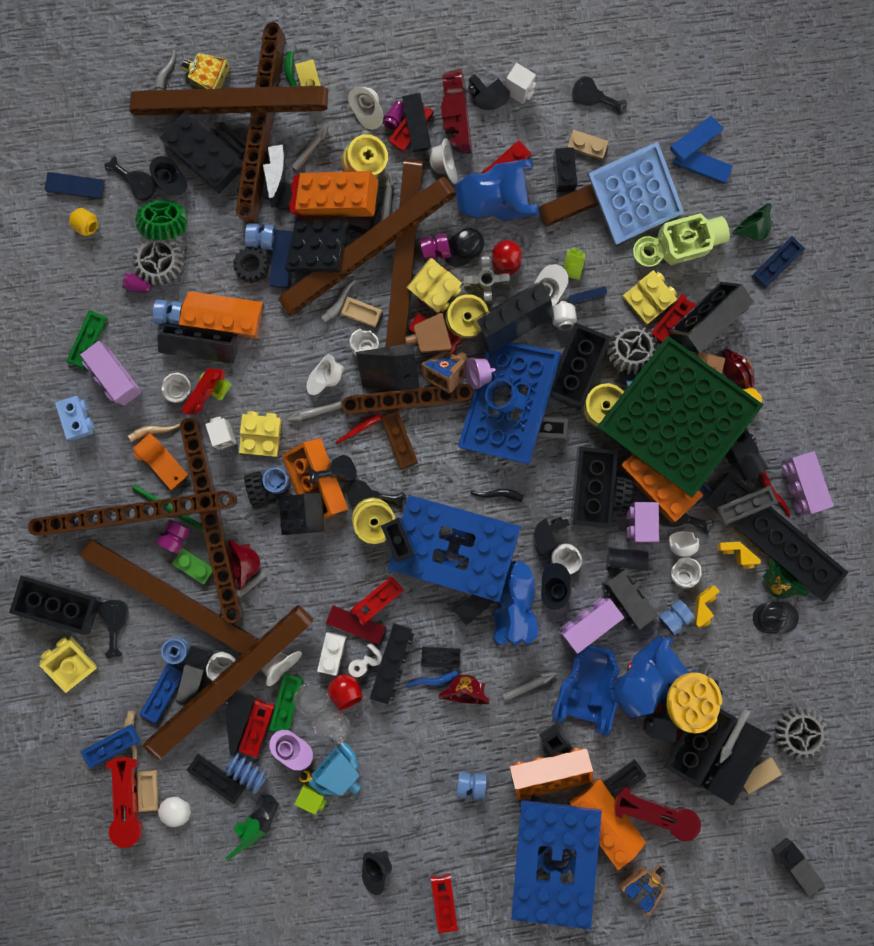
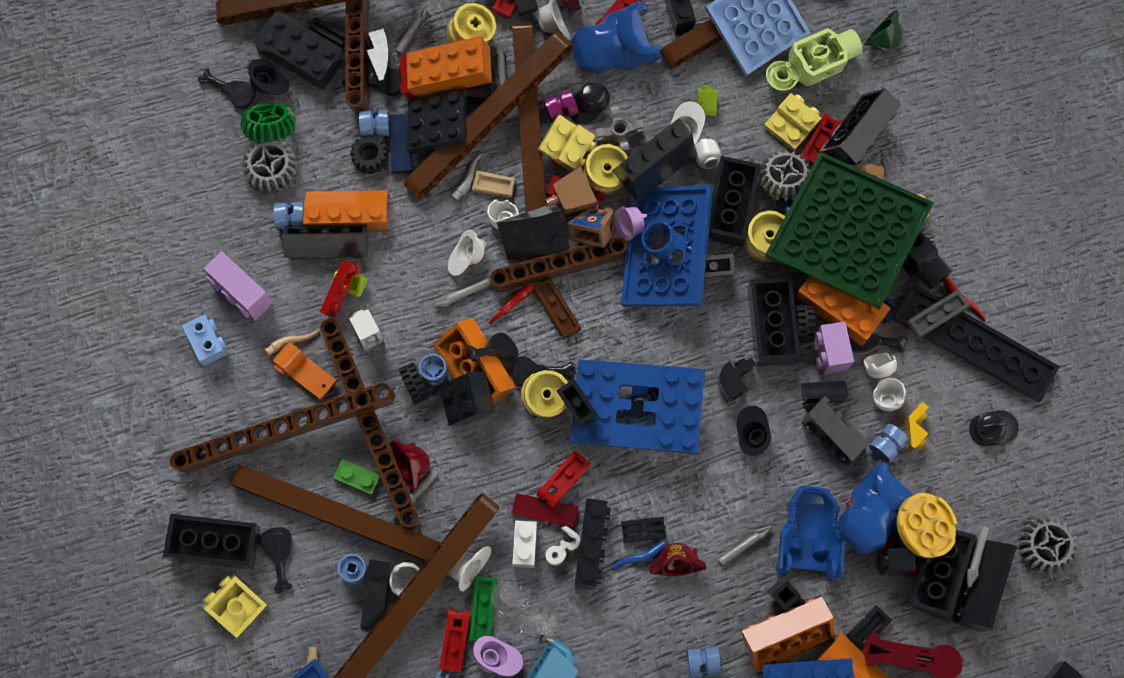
camera: 10 degrees left, 10 degrees down
dark blue tile [45,172,105,200] -> none
green tile [66,310,108,370] -> none
yellow head [69,208,98,236] -> none
magenta cone [122,273,152,293] -> none
green axle [132,485,204,532] -> none
blue tile [139,663,183,724] -> none
magenta wheel [156,519,191,554] -> none
white hair [162,373,191,403] -> none
black slope [224,691,256,756] -> none
light yellow plate [239,411,282,457] -> none
red helmet [328,674,363,711] -> none
black brick [453,594,495,626] -> none
black animal [470,489,524,502] -> none
red helmet [492,240,522,276] -> none
blue animal [492,561,538,646] -> none
white hair [551,544,582,574] -> none
lavender brick [559,598,624,654] -> none
dark blue tile [567,286,607,305] -> none
yellow slope [716,542,761,569] -> none
dark red hat [722,349,755,389] -> none
tan tile [744,757,782,794] -> none
dark blue tile [751,236,805,289] -> none
dark green hat [762,558,809,599] -> none
lavender brick [781,451,834,516] -> none

